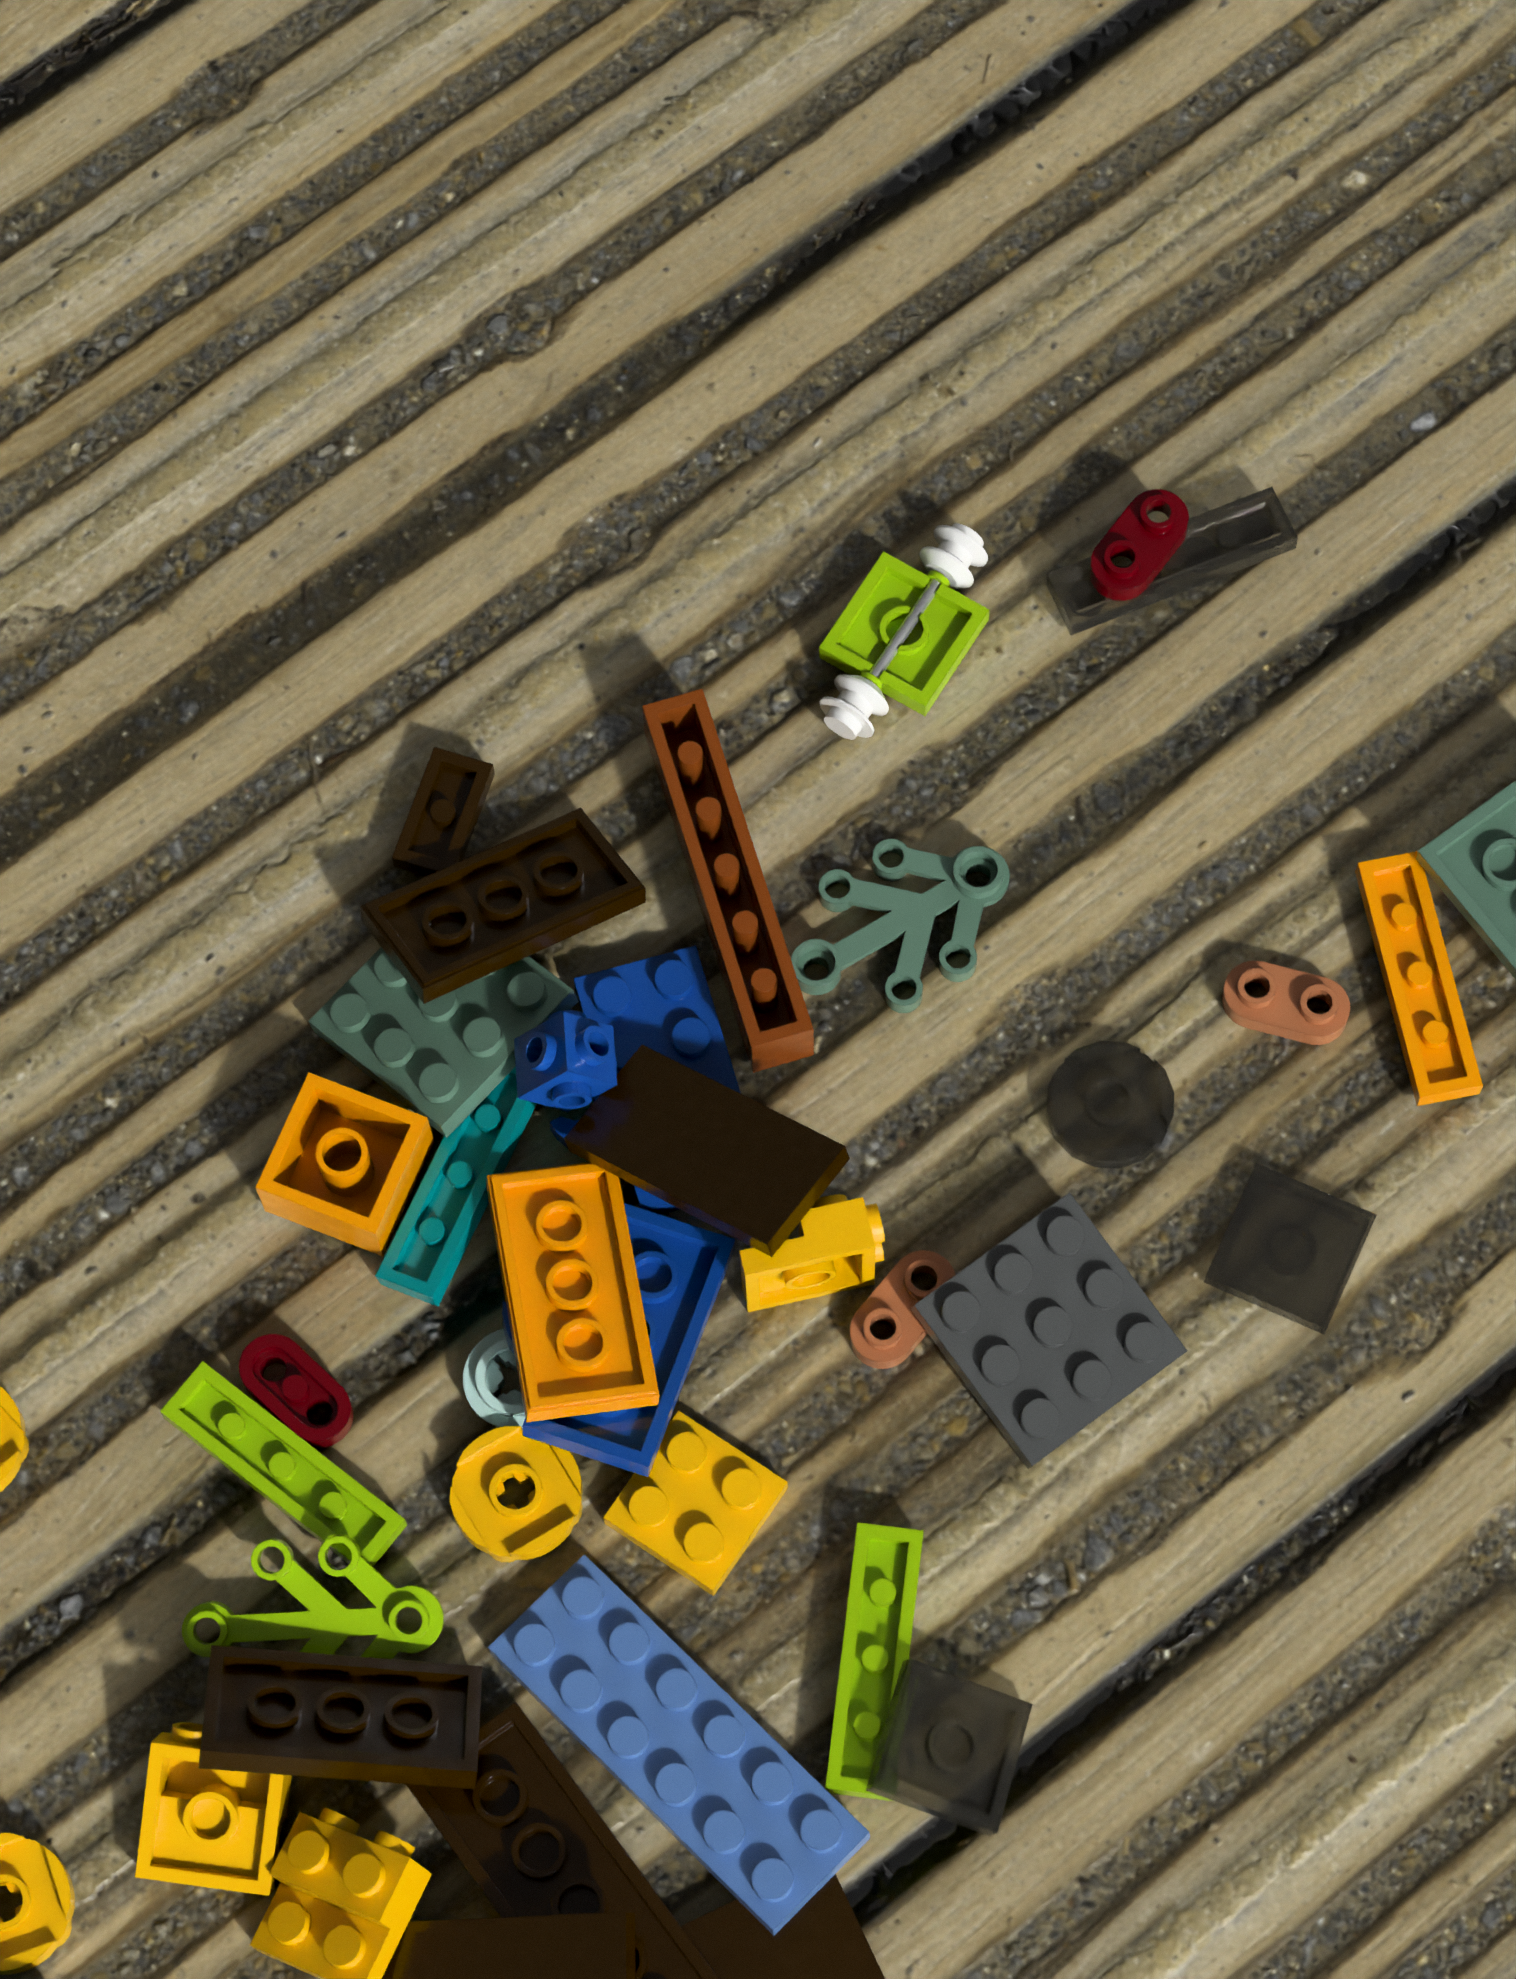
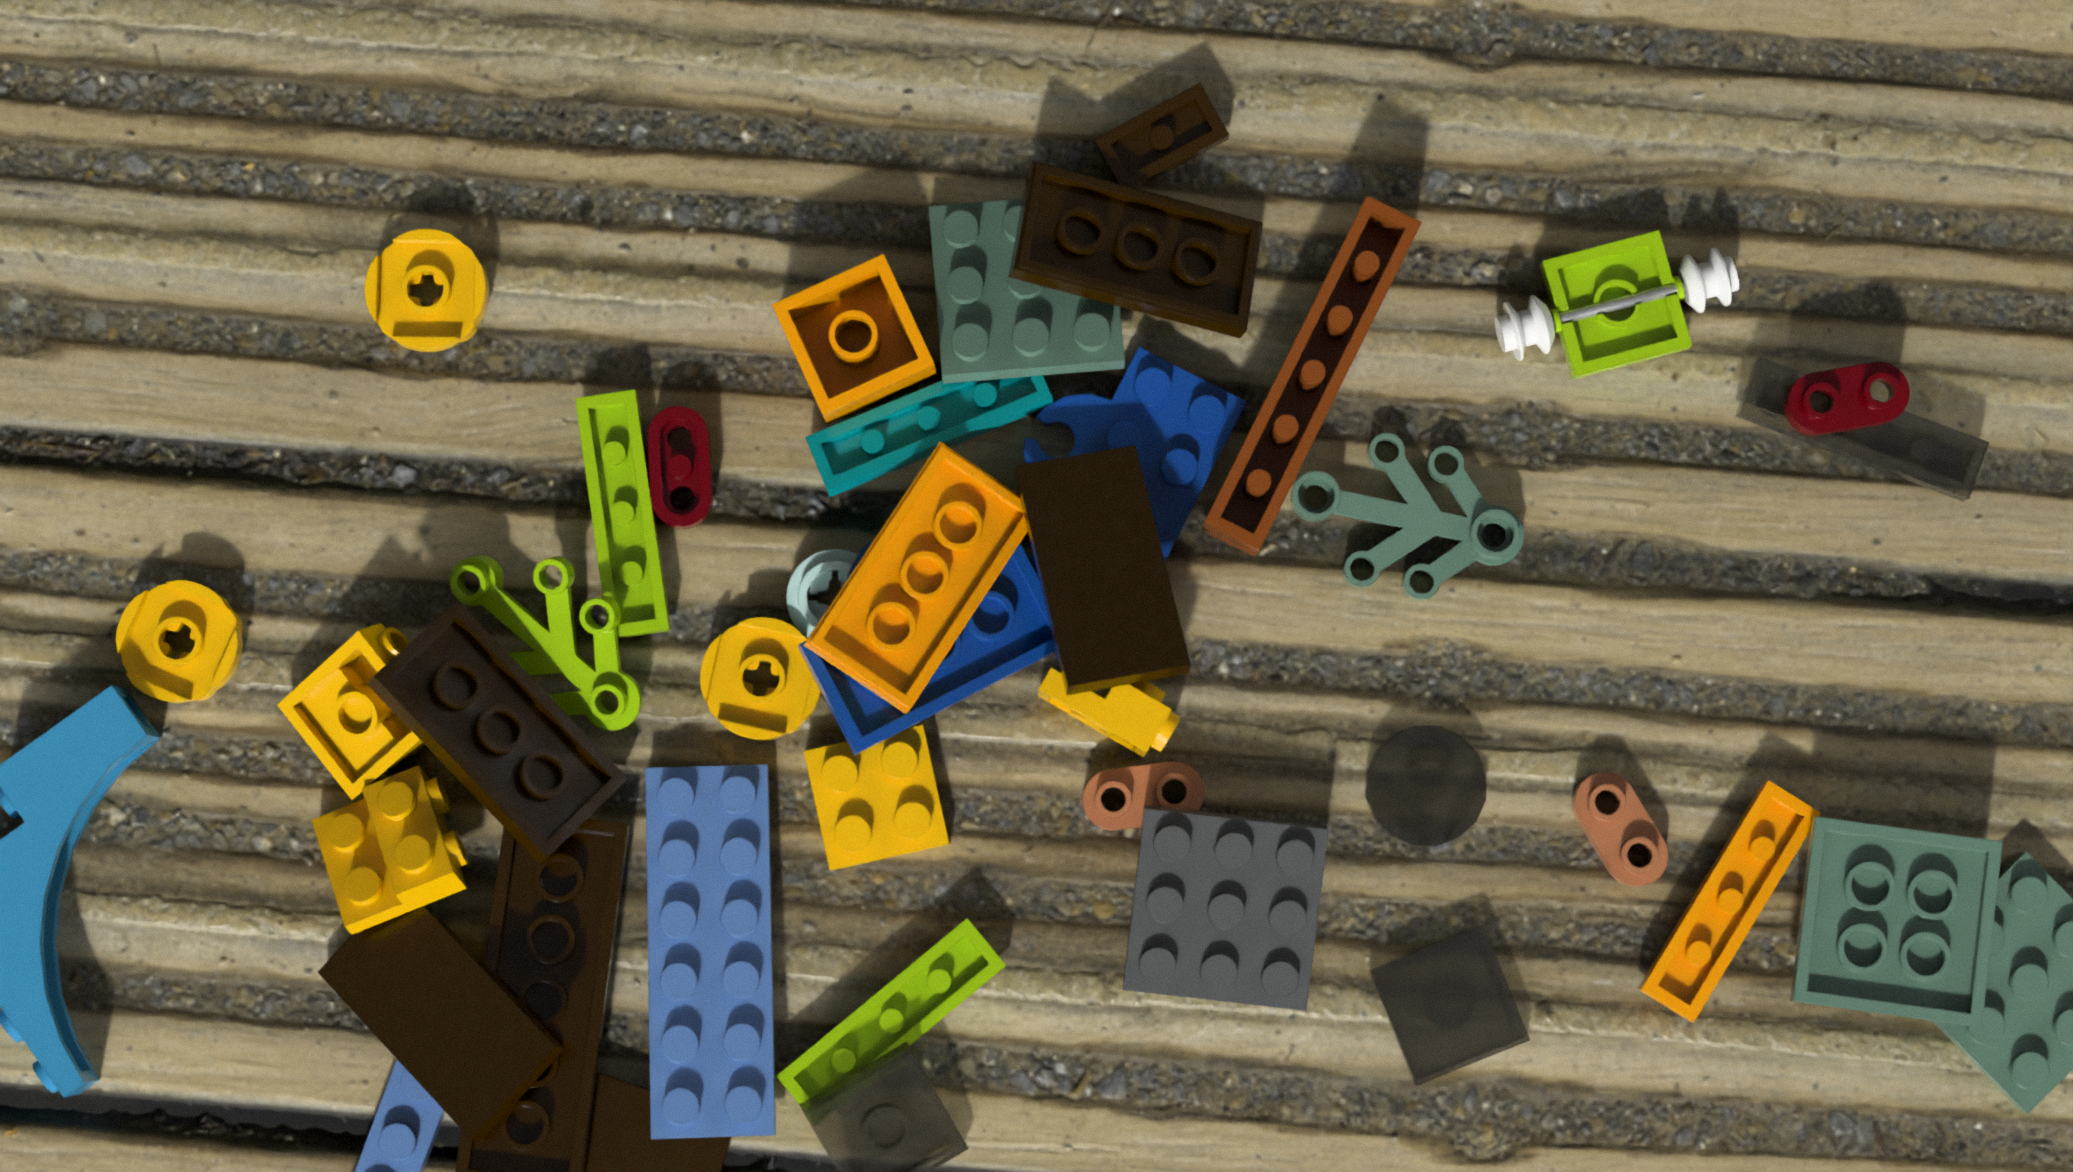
camera: 40 degrees right, 15 degrees up
blue brick [514,1010,617,1112] -> none

